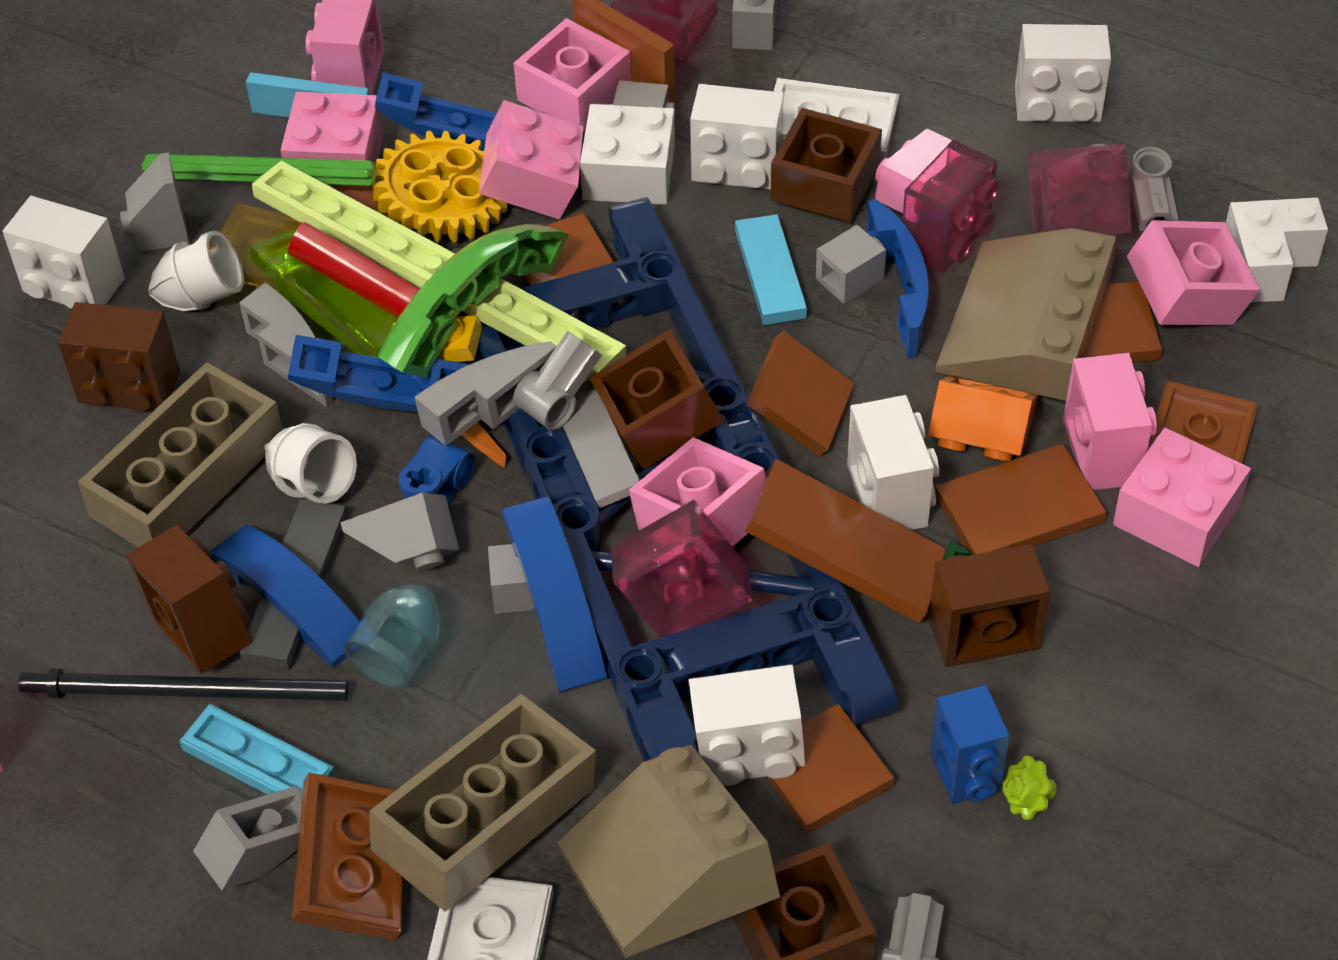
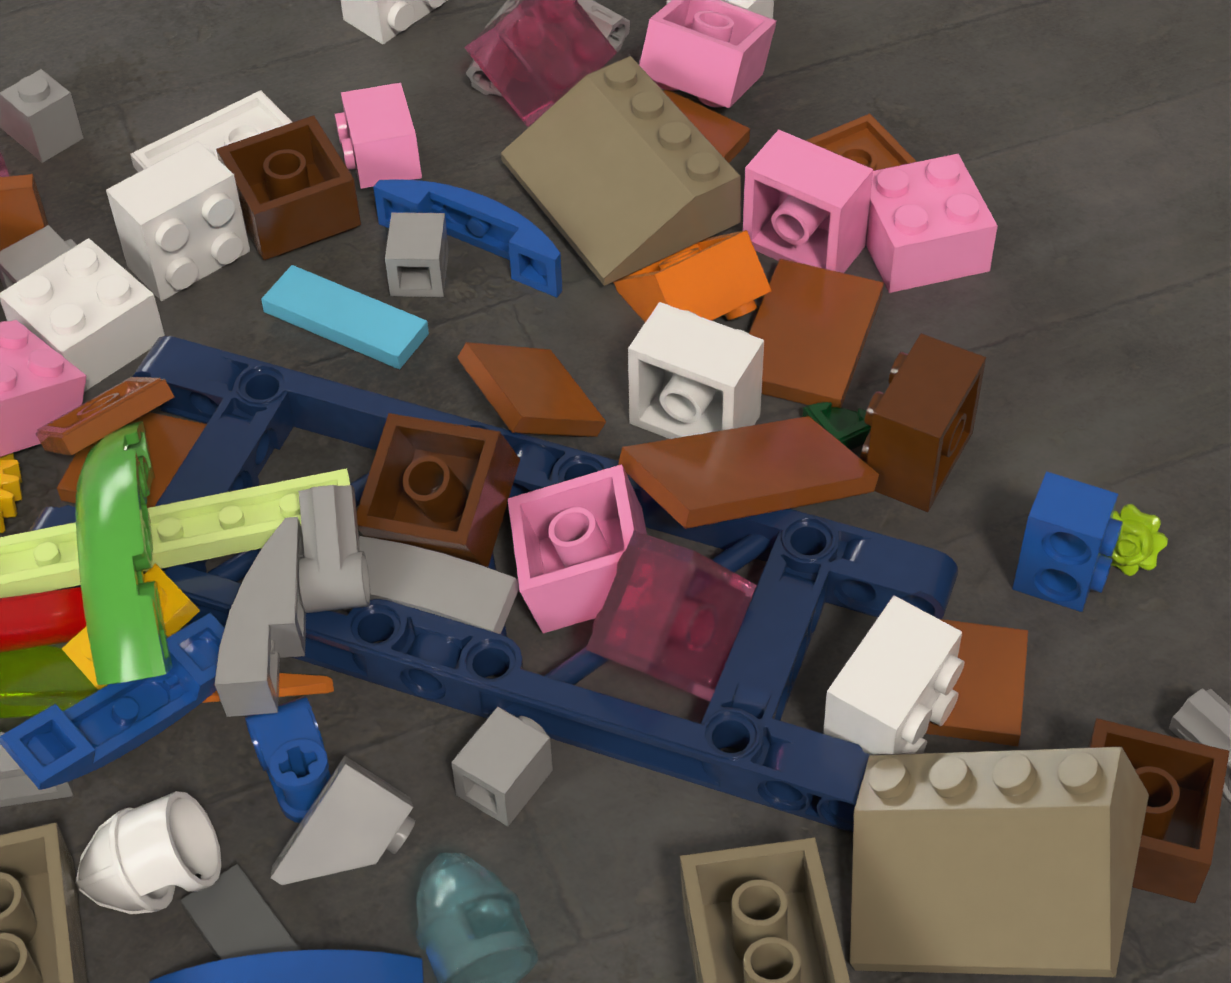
camera: 50 degrees left, 0 degrees up
blue slope [502,496,607,694] -> none
clear pink brick [902,139,999,274] -> none
none -> dark orange tile [35,377,174,456]

